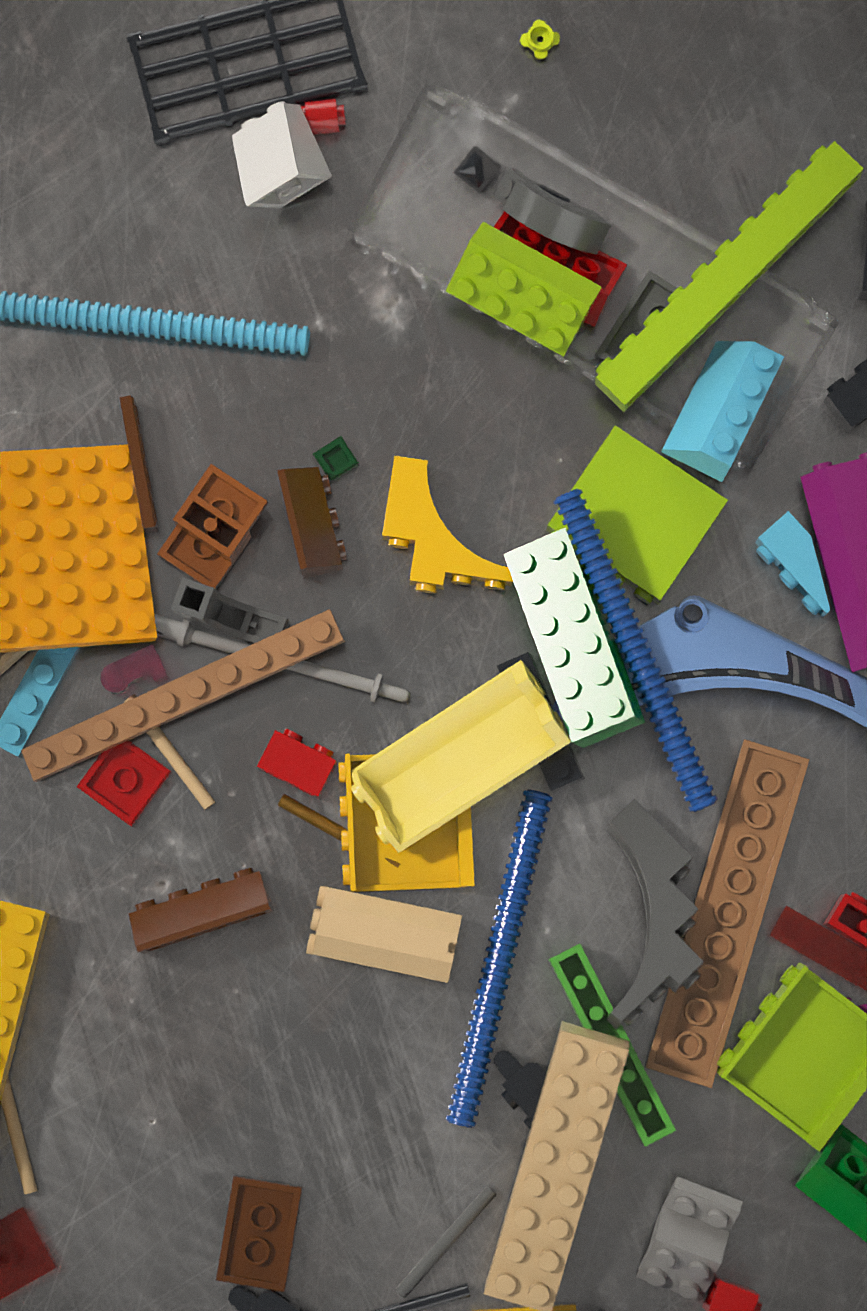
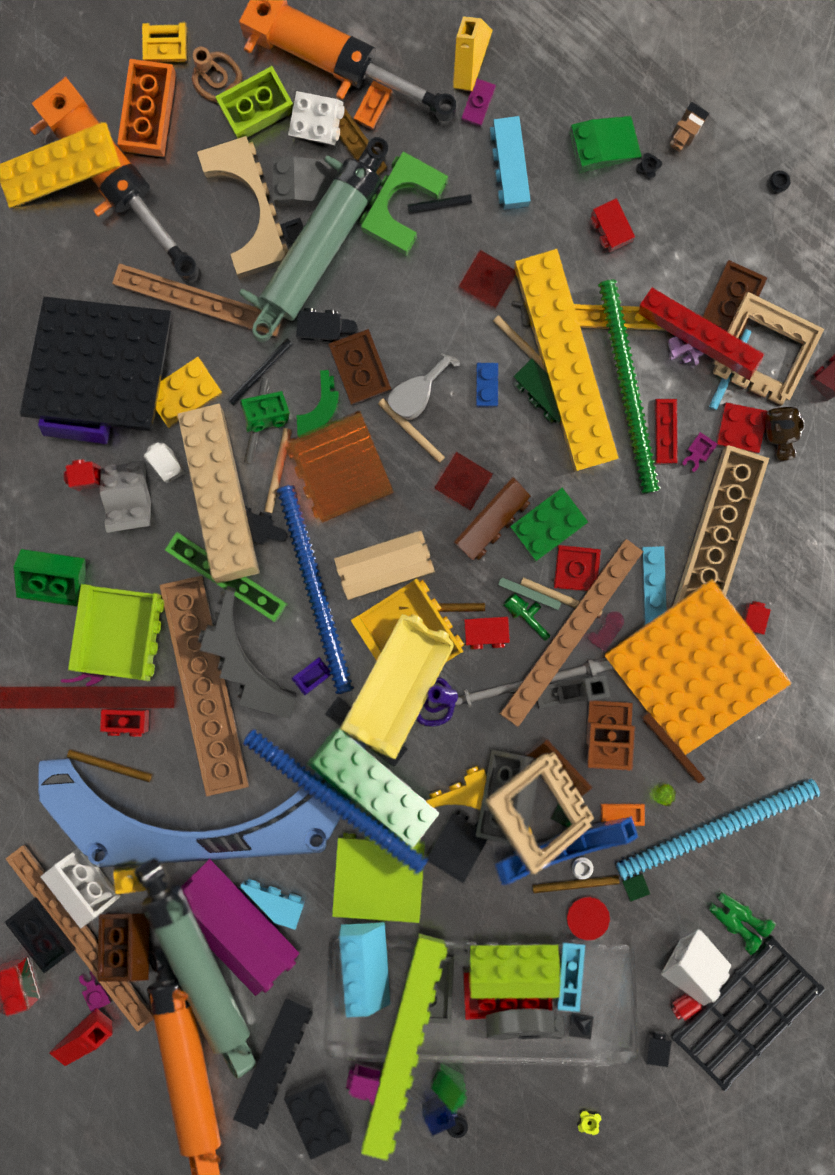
camera: 150 degrees right, 5 degrees up
none -> white slope [144,443,186,483]
none -> green bracket [240,391,290,432]
none -> tan piece [264,428,292,513]
none -> clear orange brick [285,410,394,523]
none -> dark purple slope [291,657,332,696]
none -> green arch [296,370,340,439]
none -> magenta window [345,1063,381,1105]
none -> tan bar [378,398,445,463]
none -> light grey piece [388,353,460,420]
none -> dark purple piece [416,677,458,727]
none -> clear blue brick [422,1096,458,1137]
none -> black slope [425,810,488,884]
none -> green slope [431,1063,467,1113]
none -> clear red tile [434,452,493,511]
none -> black plate [446,1115,468,1138]
none -> blue plate [476,363,498,407]
none -> dark grey slope [476,750,539,845]
none -> tan hinge [485,752,594,875]
none -> blue arch [495,816,638,885]
none -> sand green tile [497,577,561,610]
none -> green piece [503,593,551,641]
none -> green brick [509,487,588,562]
none -> dark green slope [512,359,561,425]
none -> pearl gold piece [532,876,620,894]
none -> medium azure slope [555,942,585,1012]
none -> red tile [566,896,610,941]
none -> white plate [571,857,593,879]
none -> orange tile [600,803,645,826]
none -> dark green tile [622,873,650,902]
none -> black brick [643,1031,672,1067]
none -> clear neon green plate [654,784,676,807]
none -> green piece [708,892,776,955]

